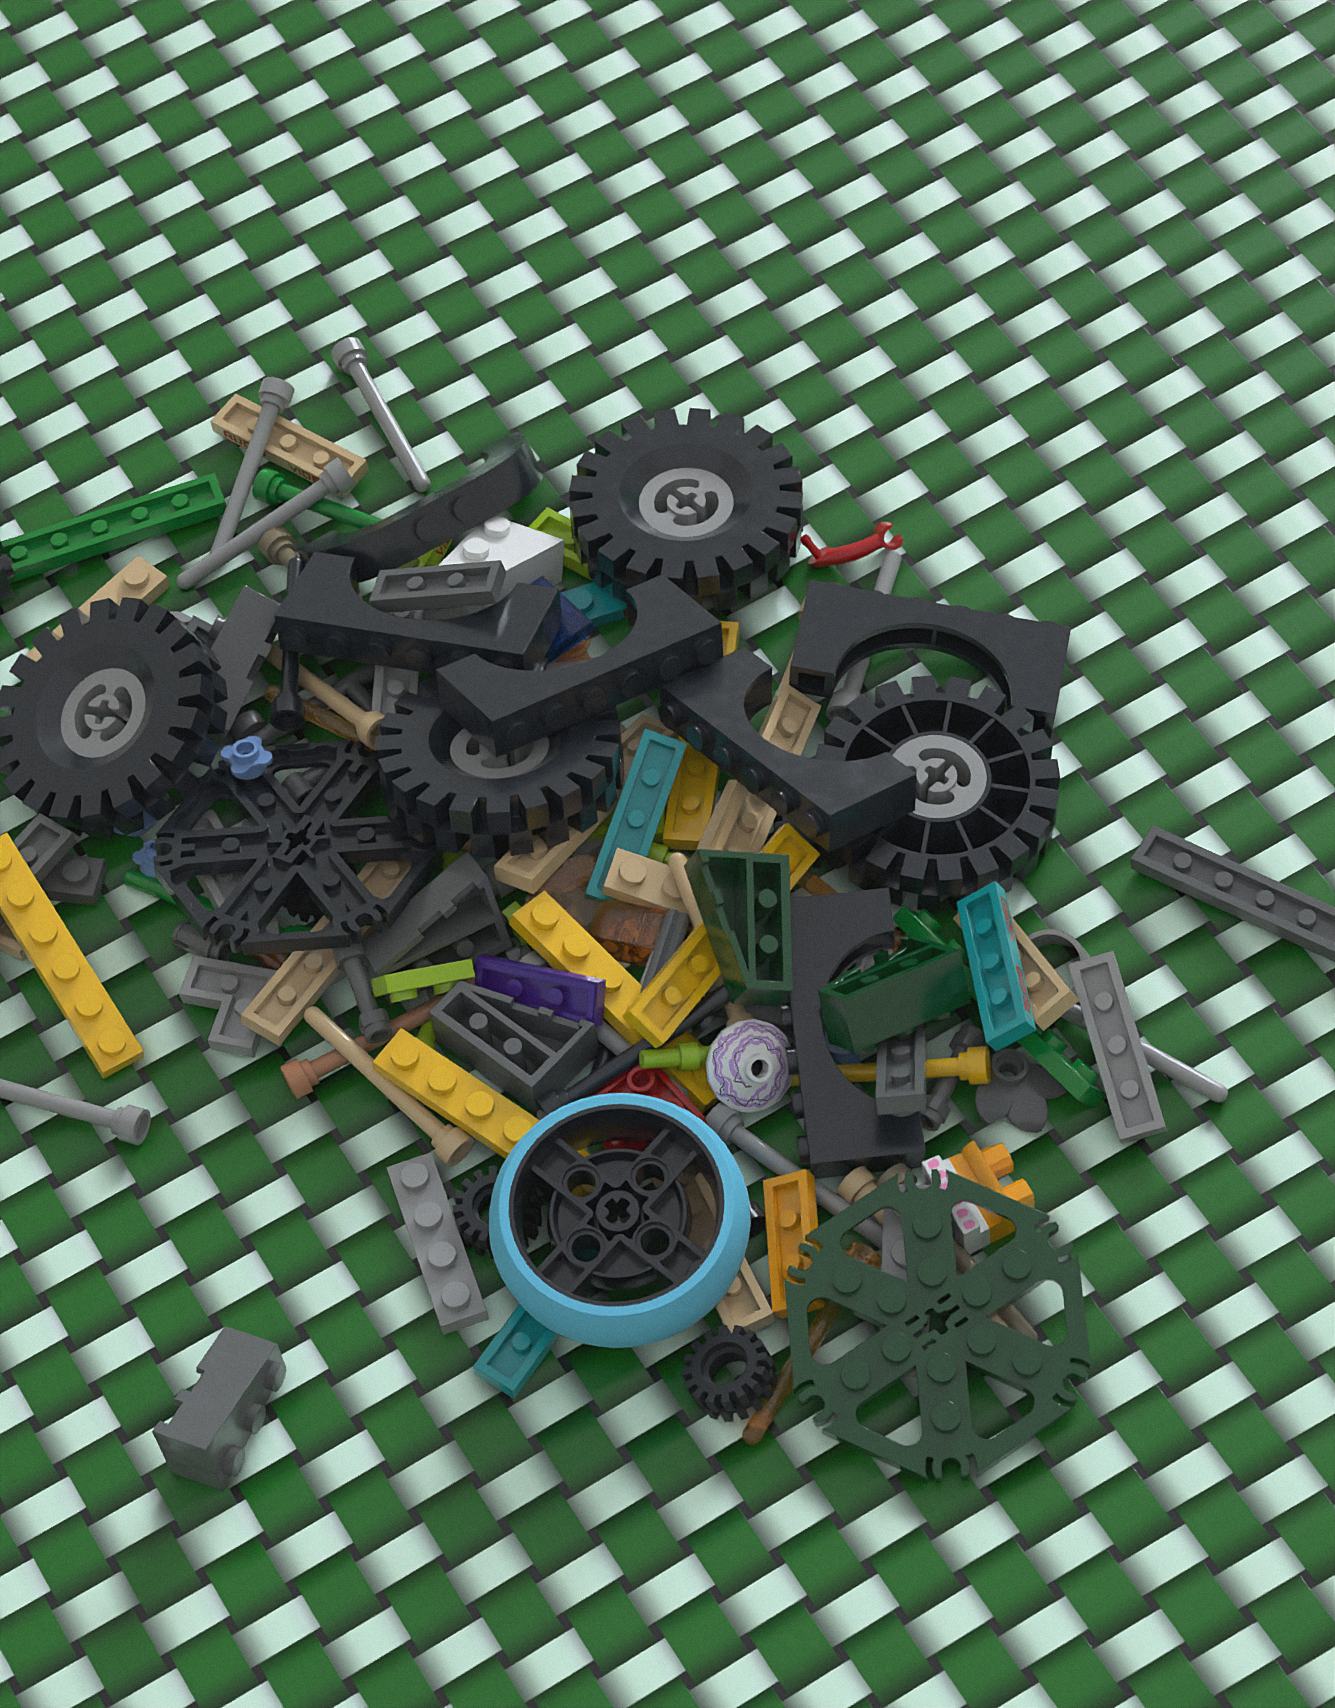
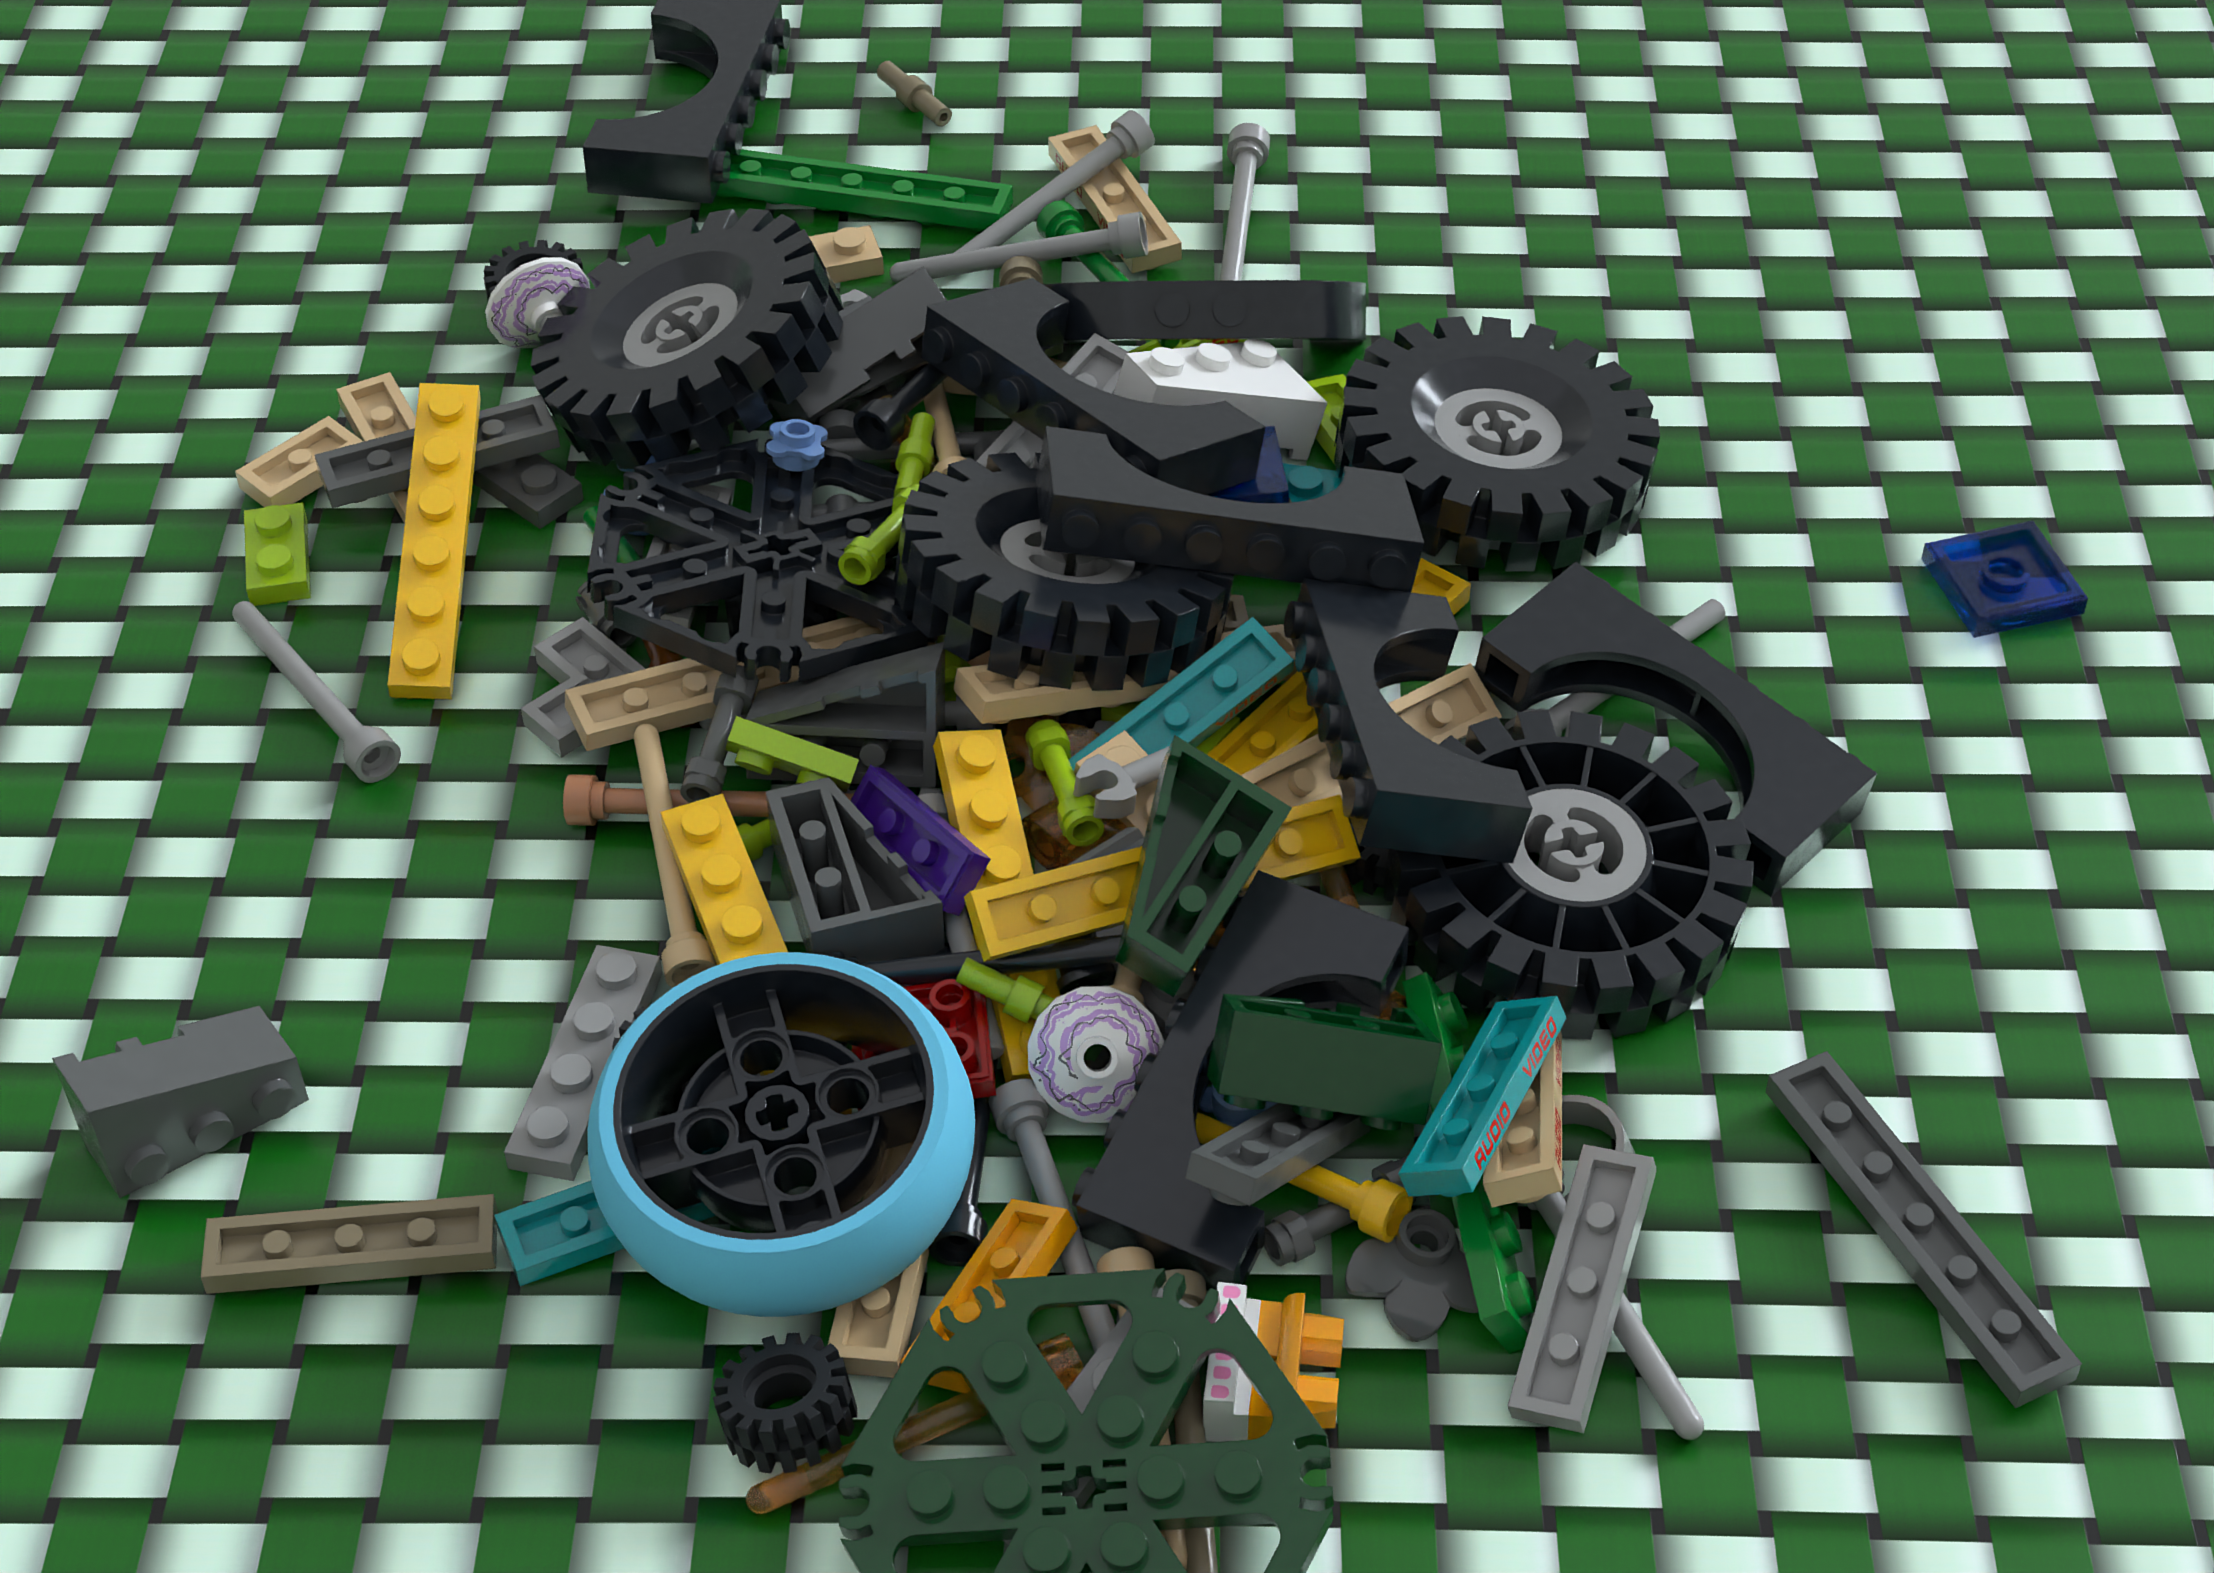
camera: 25 degrees right, 10 degrees down
dark grey plate [369,560,506,613] -> none
red piece [800,522,903,568] -> none
none -> dark tan plate [201,1194,498,1294]
none -> lime bar [838,484,919,585]
none -> dark tan bar [877,61,952,127]
none -> lime bar [894,412,935,498]
none -> lime bar [1025,719,1104,846]
none -> light grey bar [1073,746,1170,819]
none -> clear blue tile [1921,520,2088,638]

